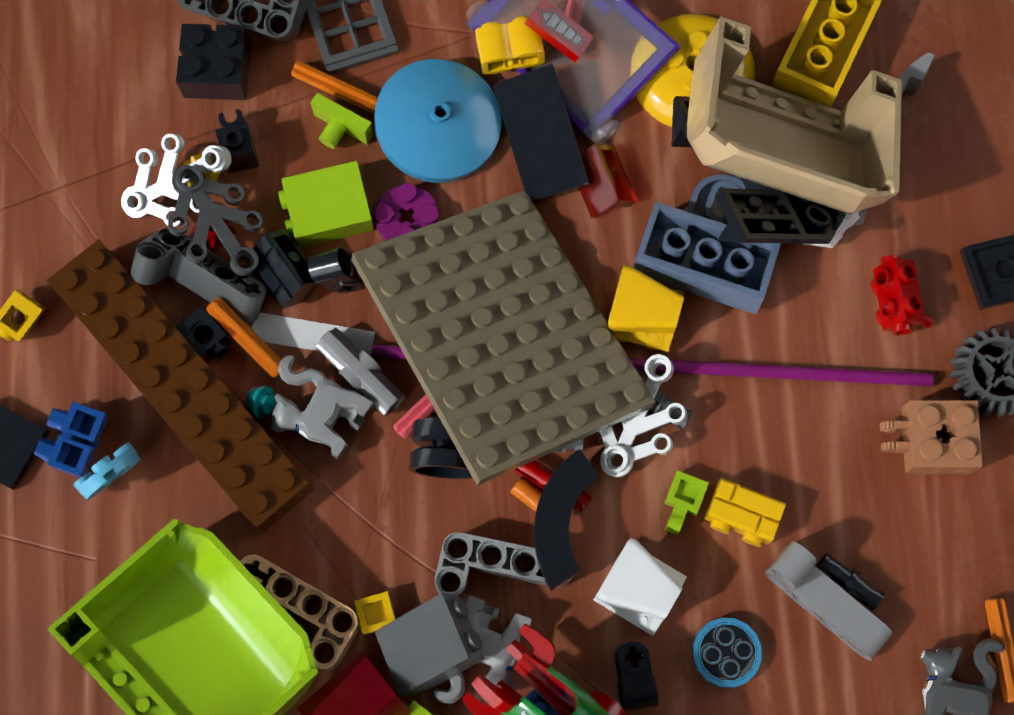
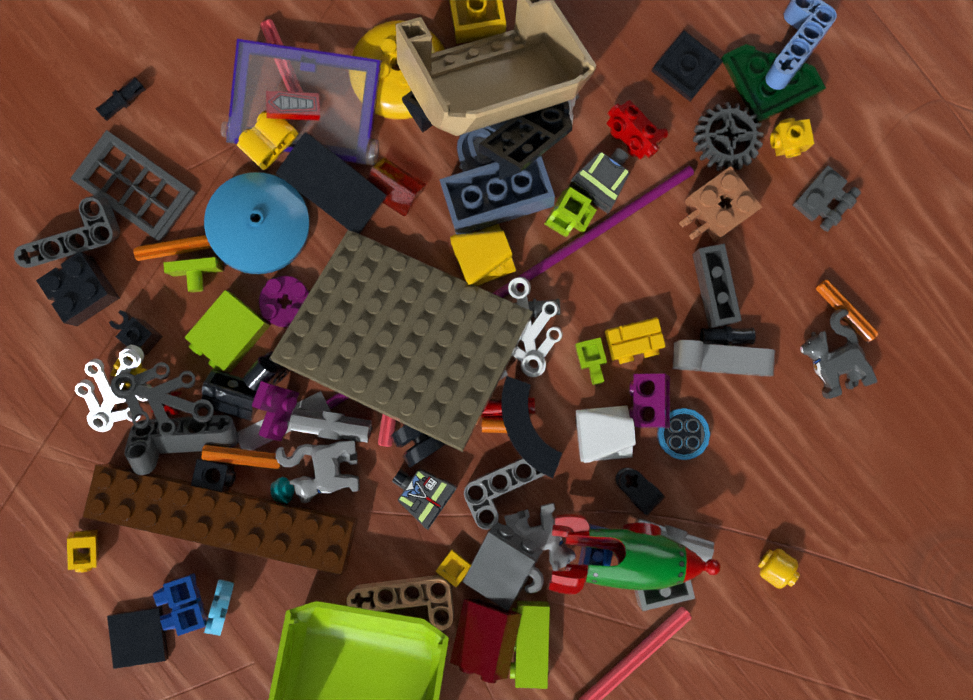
camera: 30 degrees left, 10 degrees up
none -> magenta plate [252,381,299,441]
none -> torso [392,469,458,530]
none -> lime brick [544,187,597,237]
none -> dark grey torso [569,148,630,214]
none -> magenta brick [629,374,670,428]
none -> dark grey brick [692,244,742,329]

